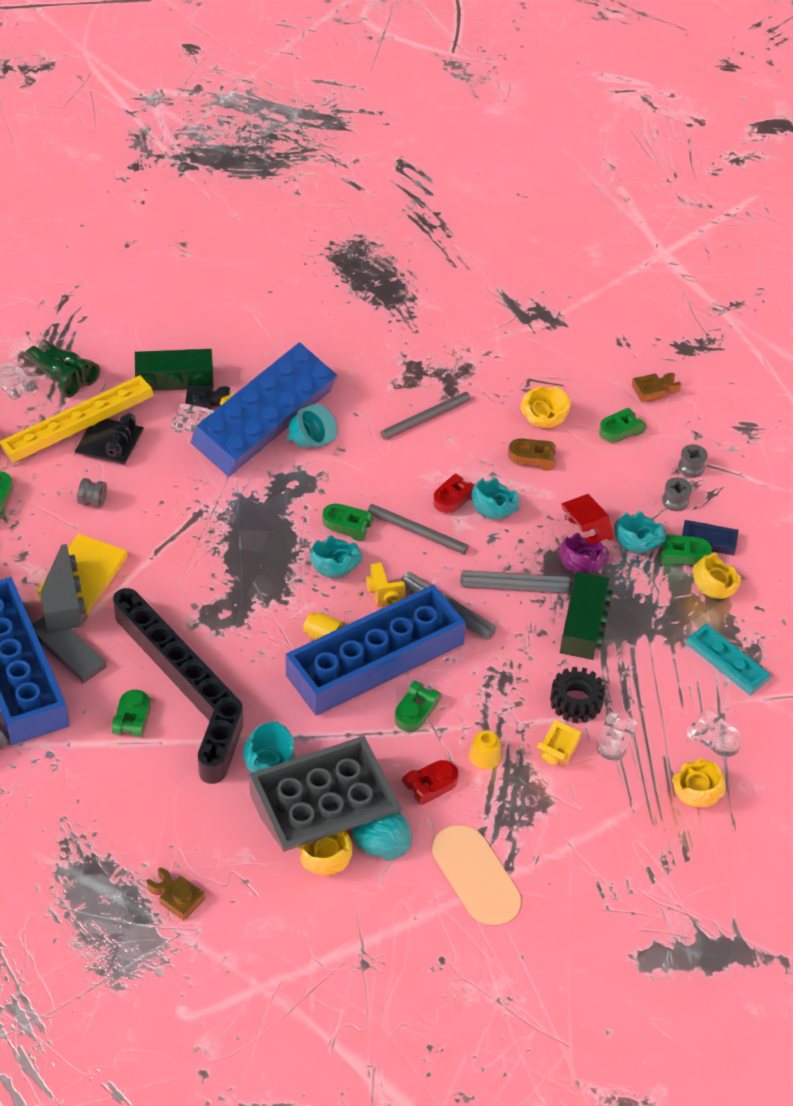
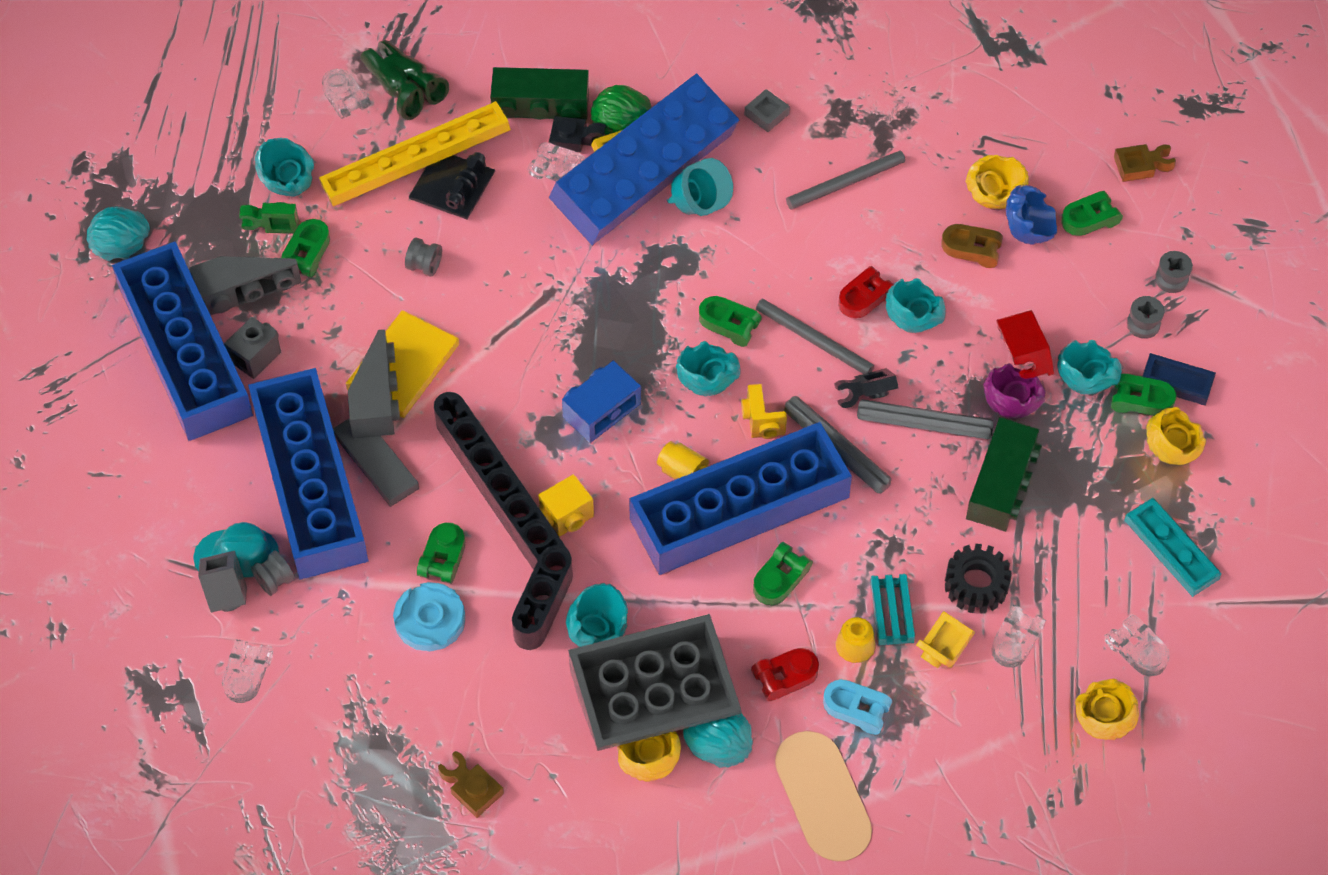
camera: 10 degrees right, 10 degrees up
none -> medium azure tile [393,582,466,652]
none -> yellow brick [538,474,594,537]
none -> blue brick [562,360,641,443]
none -> green hair [591,85,652,135]
none -> dark grey plate [744,89,790,132]
none -> medium azure plate [823,679,892,735]
none -> black plate [834,368,898,408]
none -> teal tile [870,574,915,645]
none -> blue hair [1005,185,1057,245]

